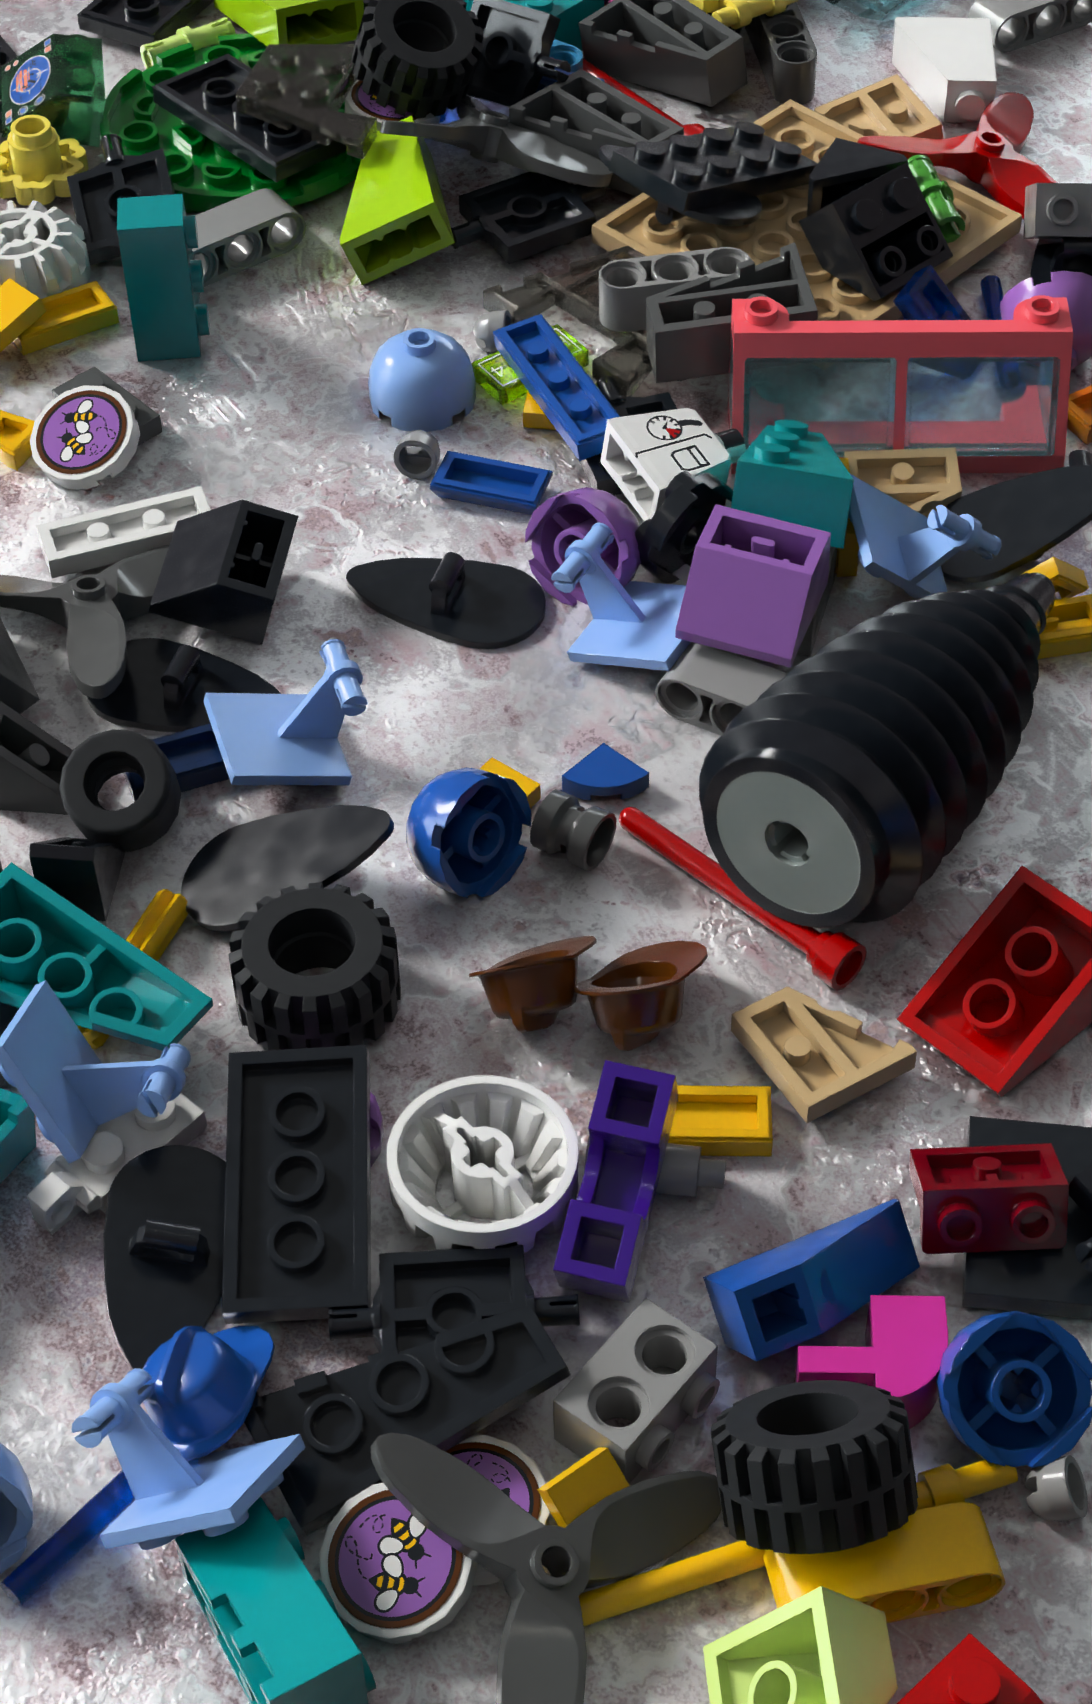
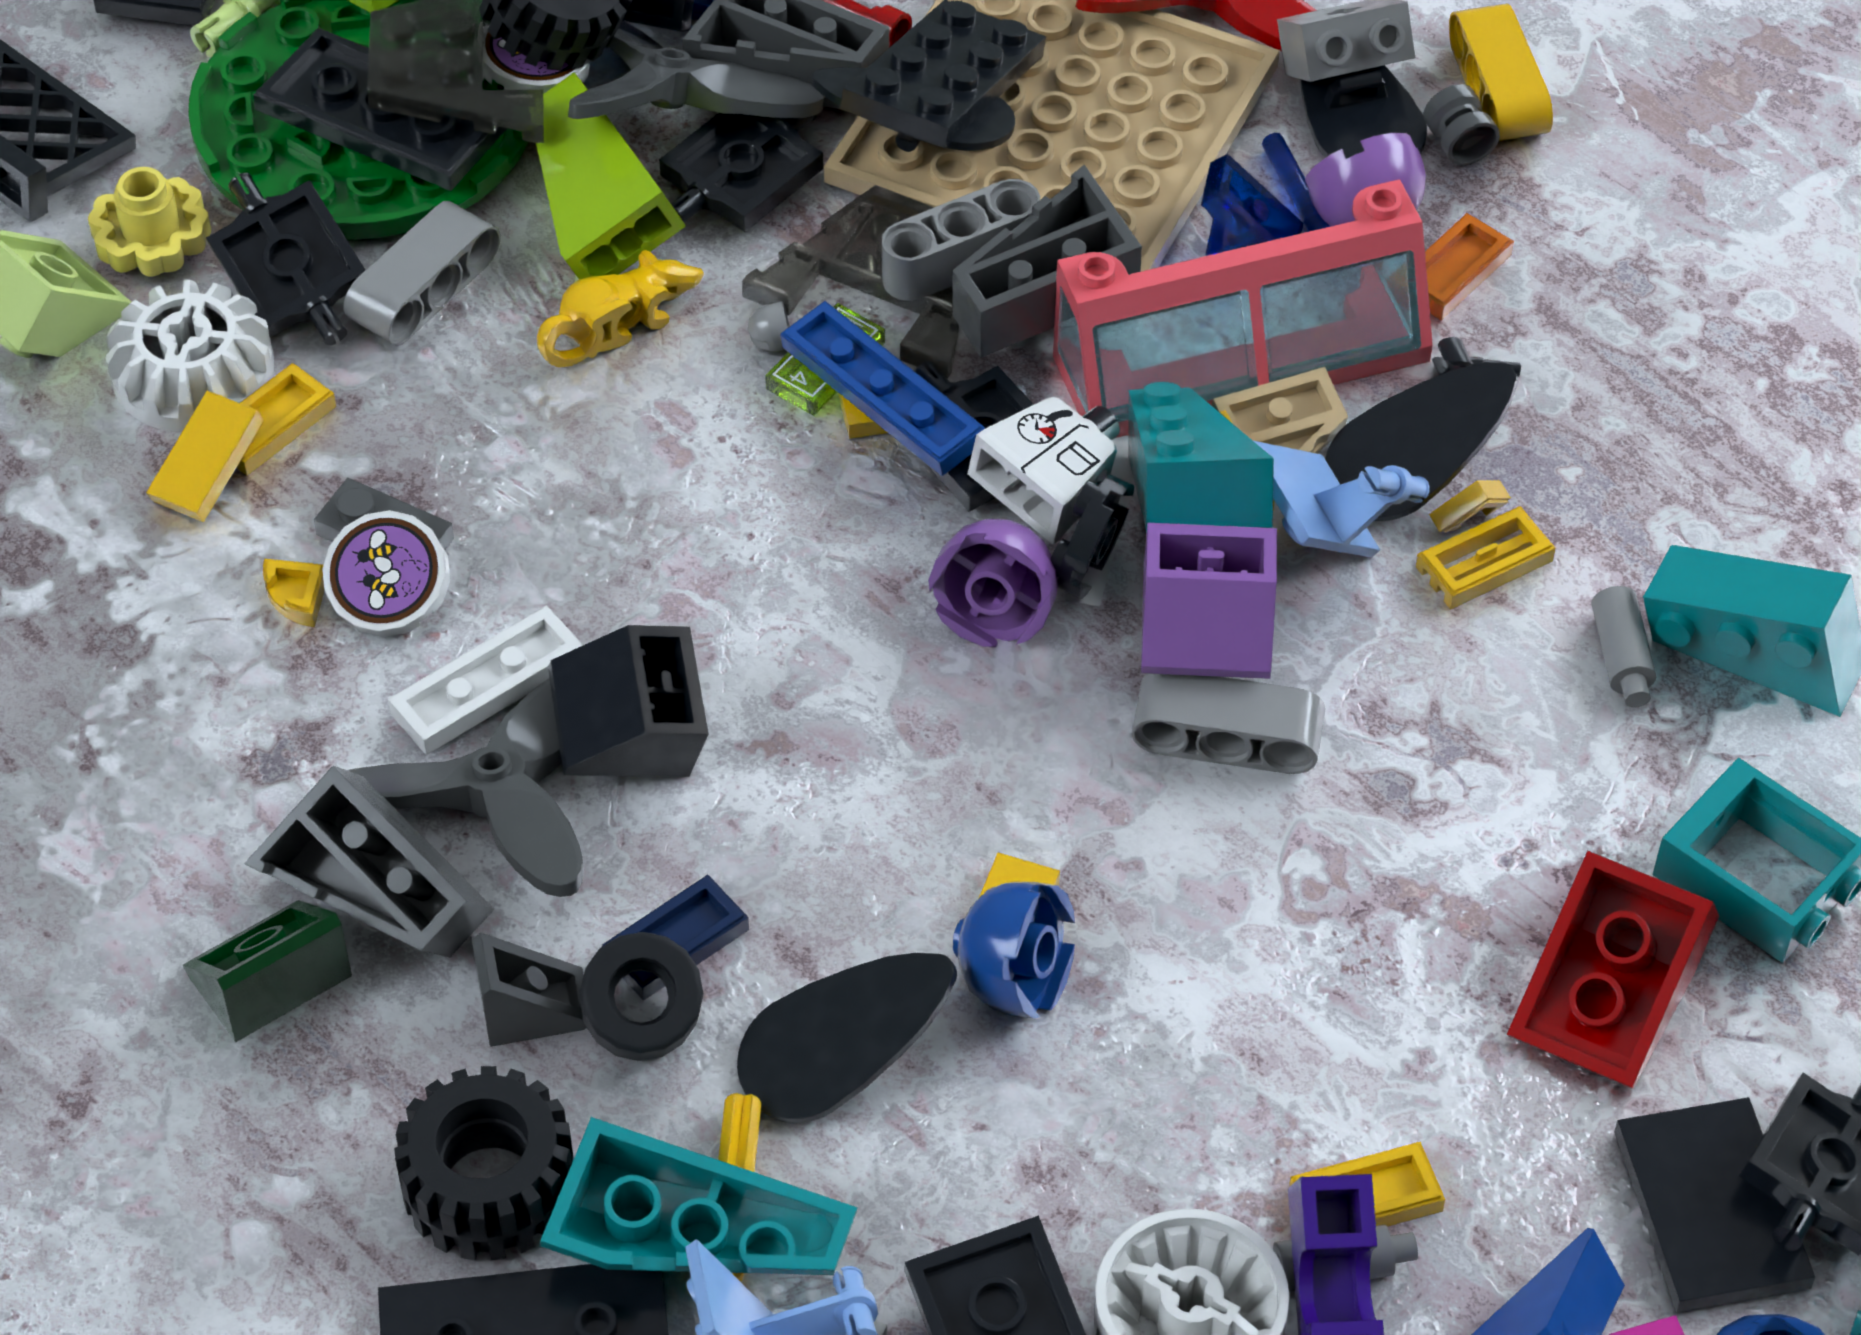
camera: 20 degrees left, 5 degrees up
clear green slope [0,34,105,147] -> none
black slope [29,837,125,921] -> none
black shield [86,638,281,733] -> none
teal wedge [117,194,210,362] -> none
light blue plate [203,639,368,786] -> none
black tyre [228,883,401,1050] -> none
black shield [346,552,546,649] -> none
light blue cylinder [368,328,476,432] -> none
light grey hinge [394,430,440,479] -> none
blue tile [430,451,553,515] -> none
reddish brown piece [469,936,597,1033] -> none
dark grey wheel [530,789,616,871] -> none
light blue plate [551,522,691,671] -> none
blue tile [562,743,649,800] -> none
reddish brown piece [574,941,708,1051] -> none
red piece [619,807,867,991] -> none
black cone [699,573,1055,928] -> none
tan wing [731,986,917,1123] -> none
black slope [799,162,953,301] -> none
black slope [807,138,908,216] -> none
bright green pin [908,154,965,243] -> none
dark red bracket [909,1143,1069,1254] -> none
none -> yellow animal [537,250,704,368]

